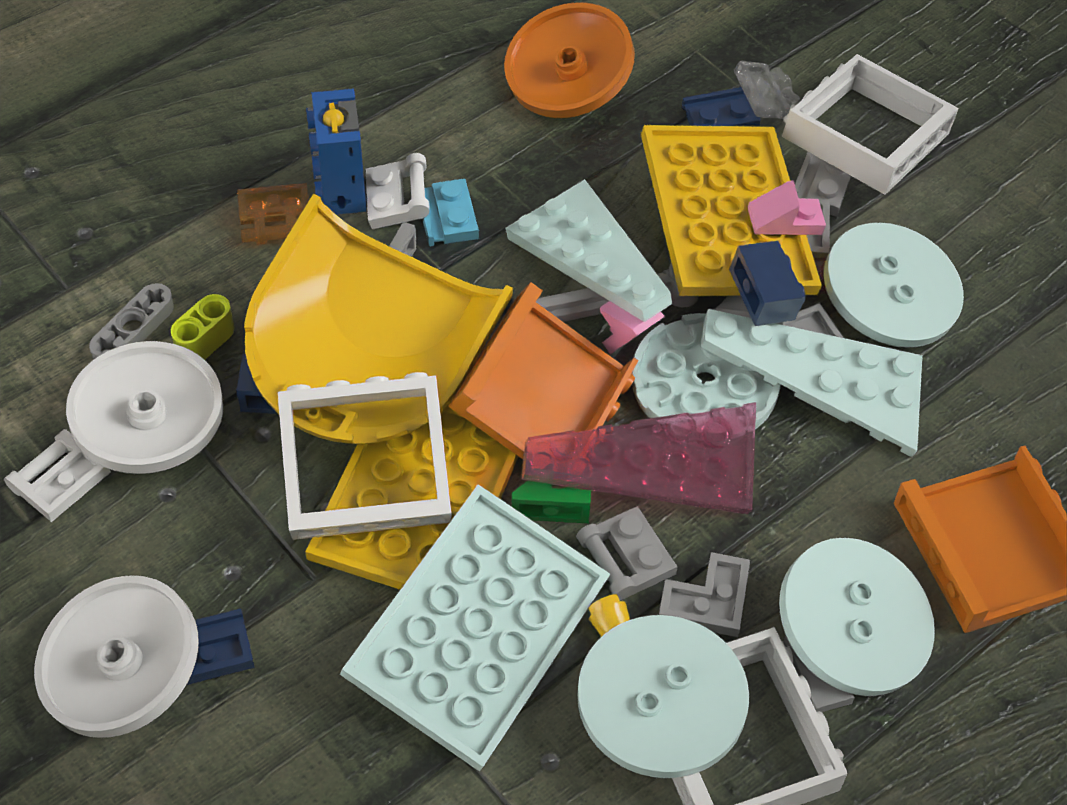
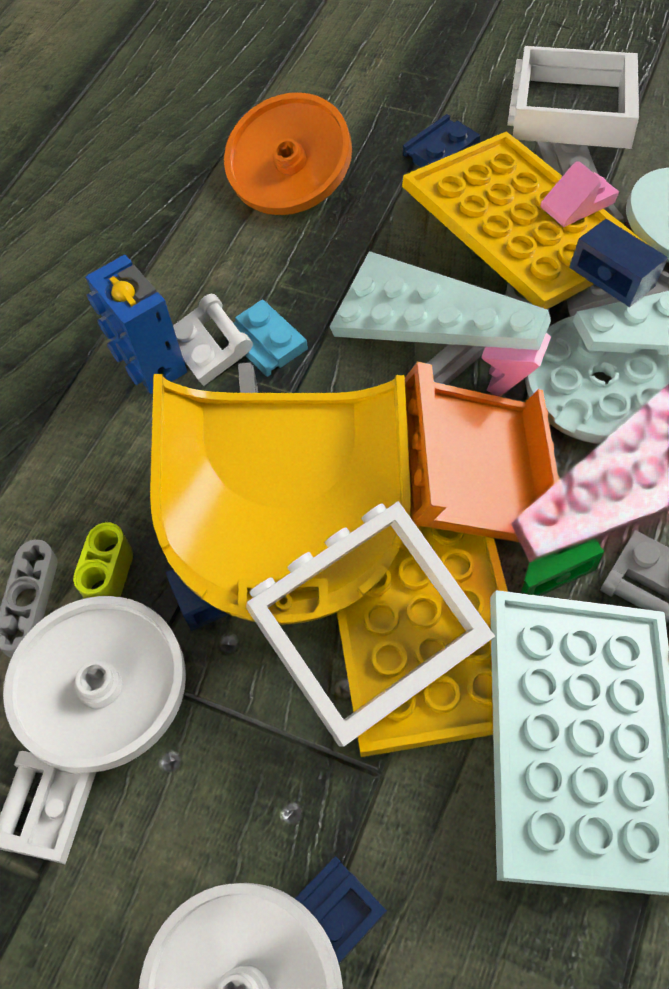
camera: 20 degrees left, 5 degrees up
clear orange plate [237,183,309,245] -> none
clear plate [734,61,802,119] -> none

